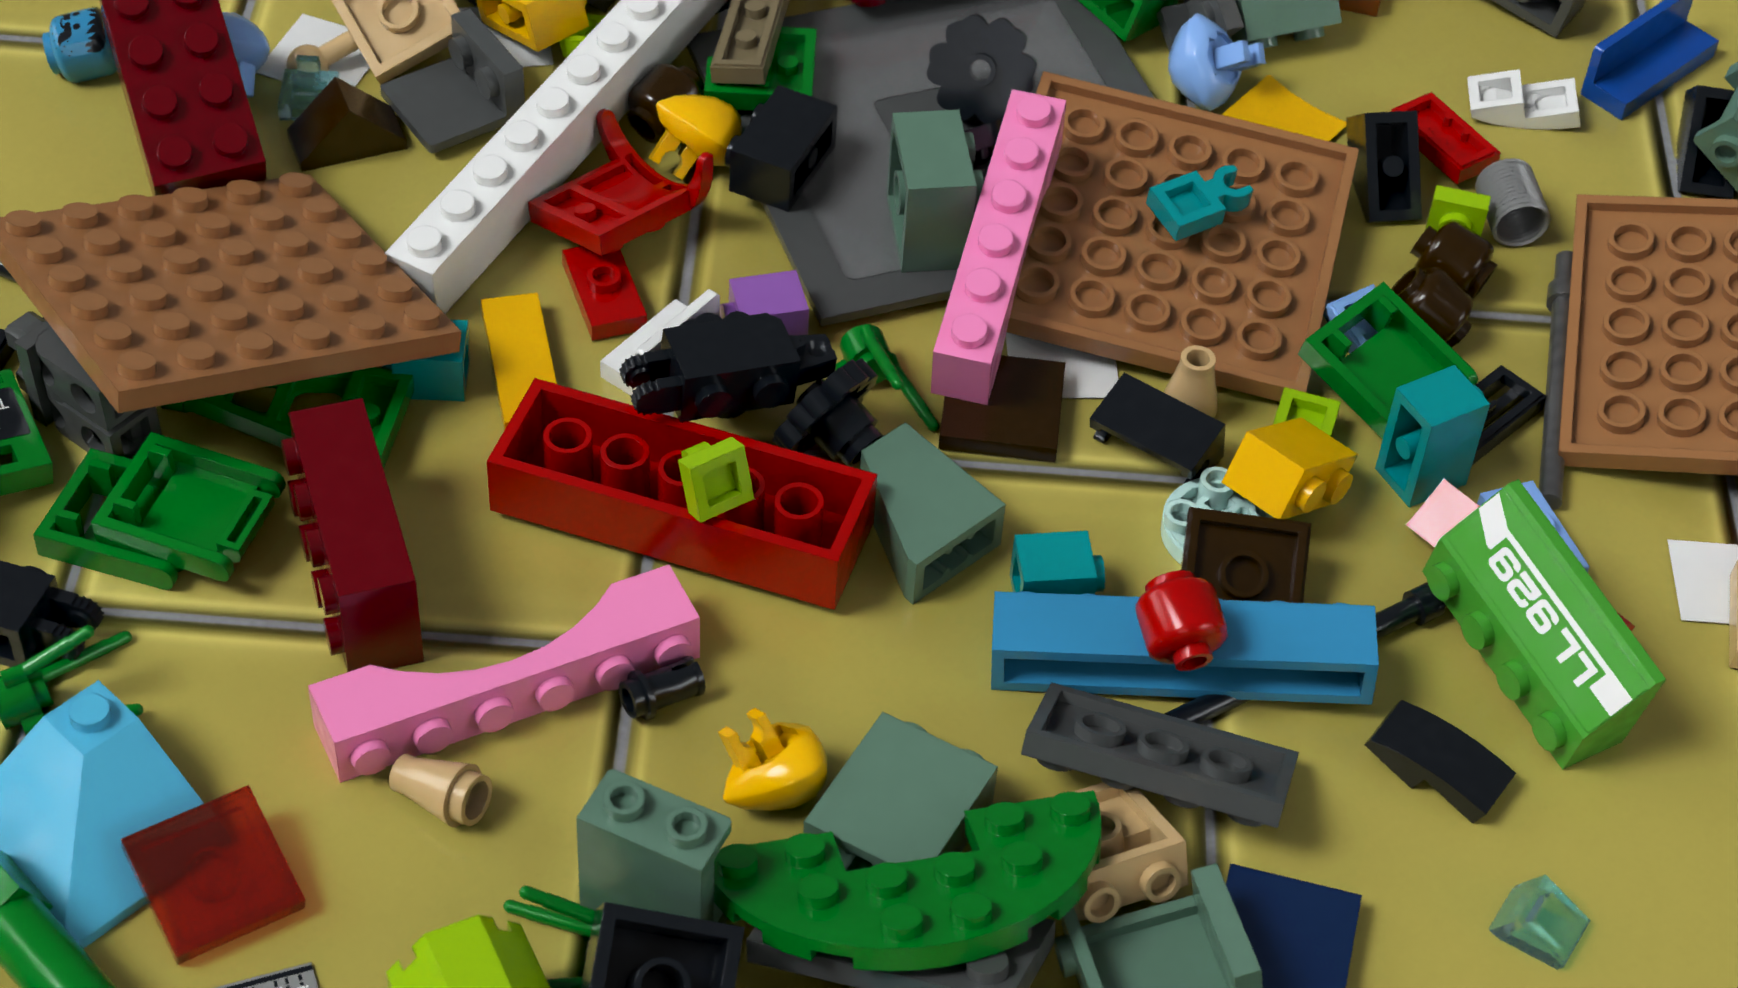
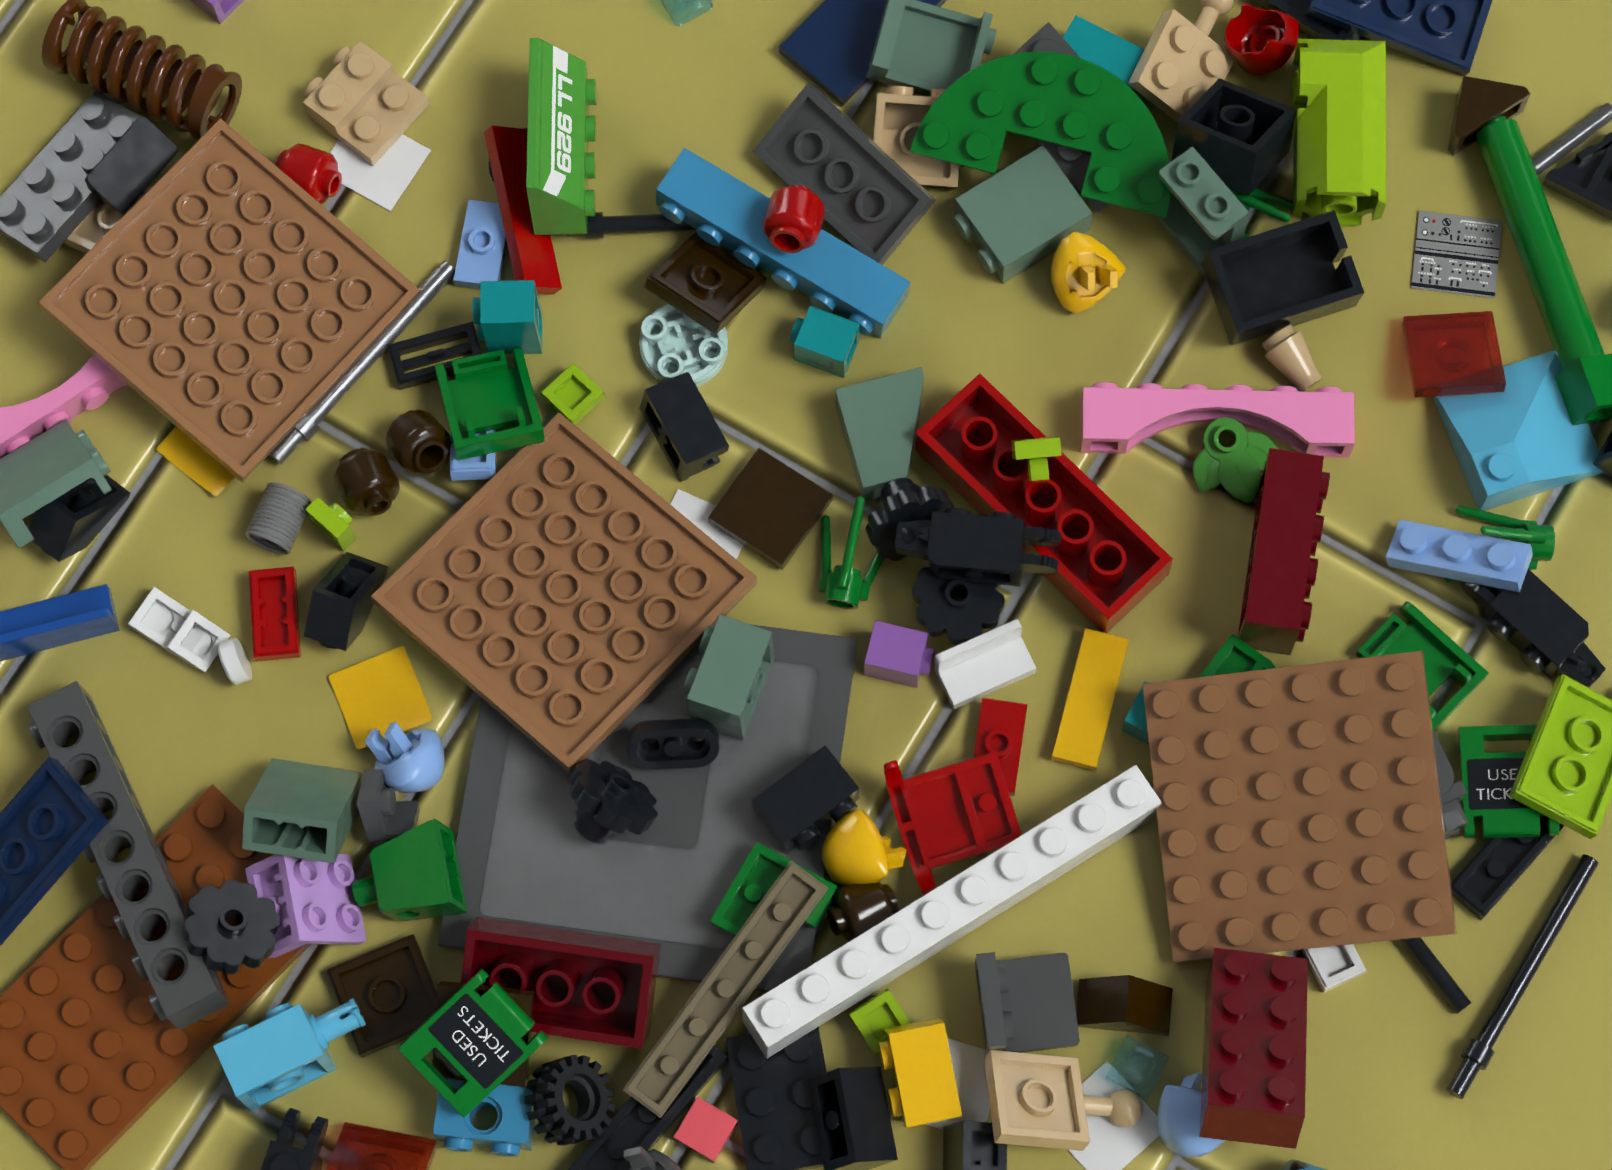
camera: 145 degrees left, 25 degrees up
green container [91,432,286,582] -> none
black pin [619,656,706,720] -> none
bright pink arch [931,89,1067,405] -> none
teal plate [1146,165,1253,241] -> none
tan cone [1164,345,1218,418] -> none
yellow brick [1221,417,1358,519] -> none
black slope [1364,700,1516,824] -> none
none -> white tile [218,637,252,685]
none -> bright green plate [1193,417,1278,503]
none -> black piece [1202,210,1365,346]
none -> light blue plate [1386,520,1533,592]

